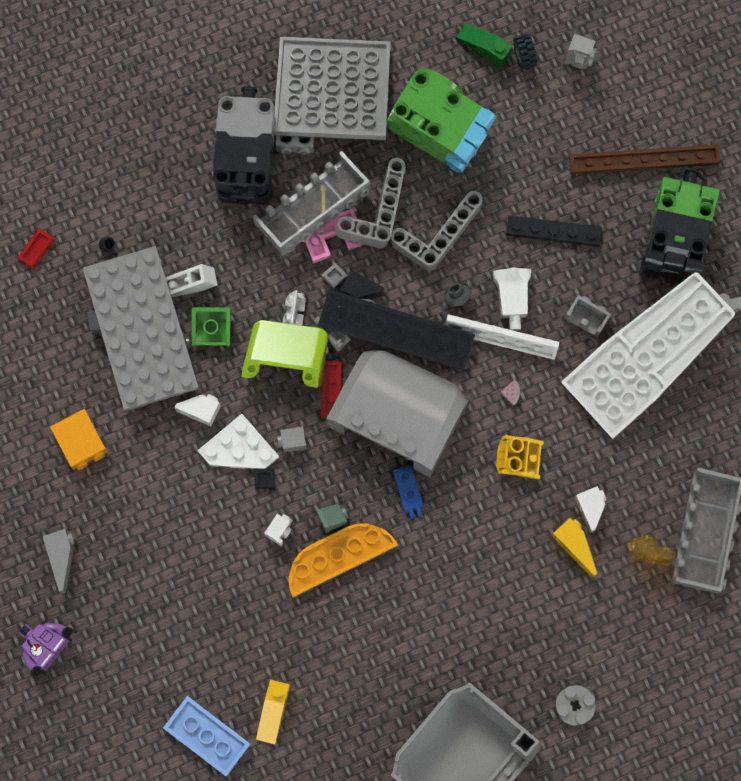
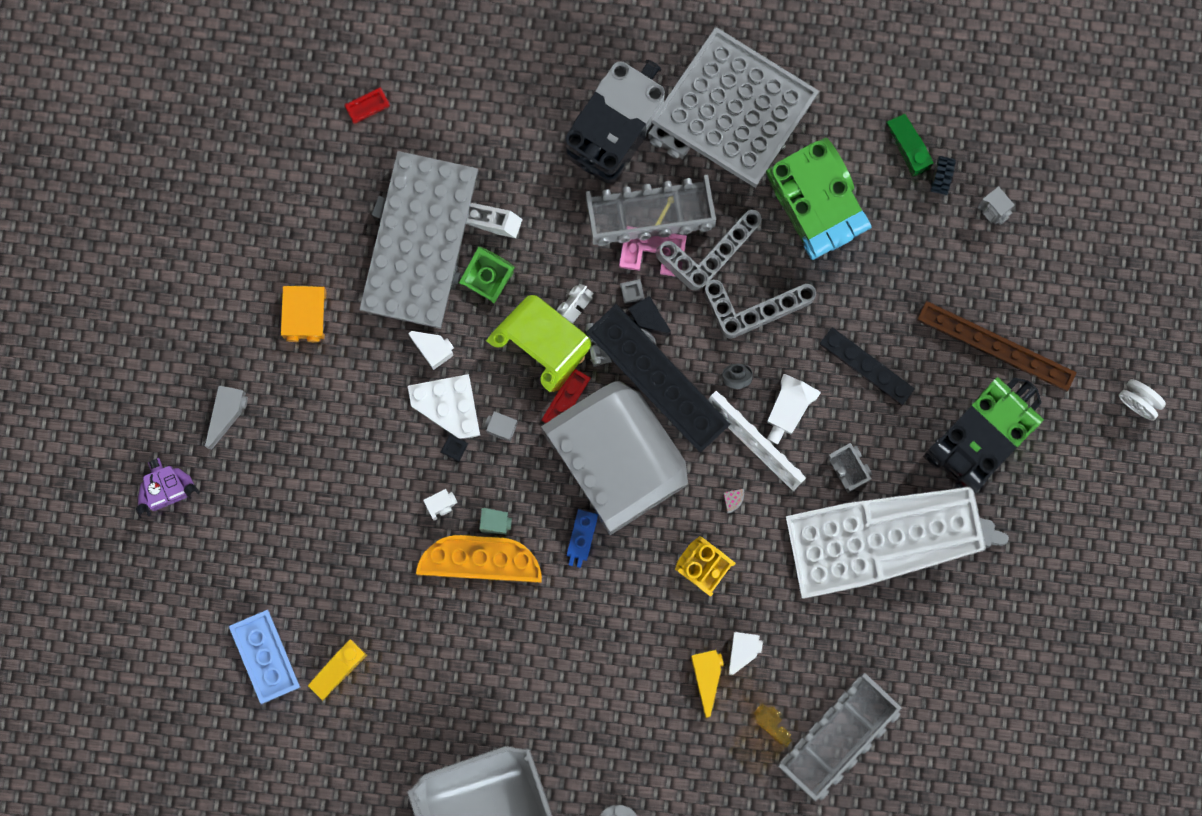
camera: 30 degrees right, 5 degrees up
black hinge [98,237,115,252] -> none

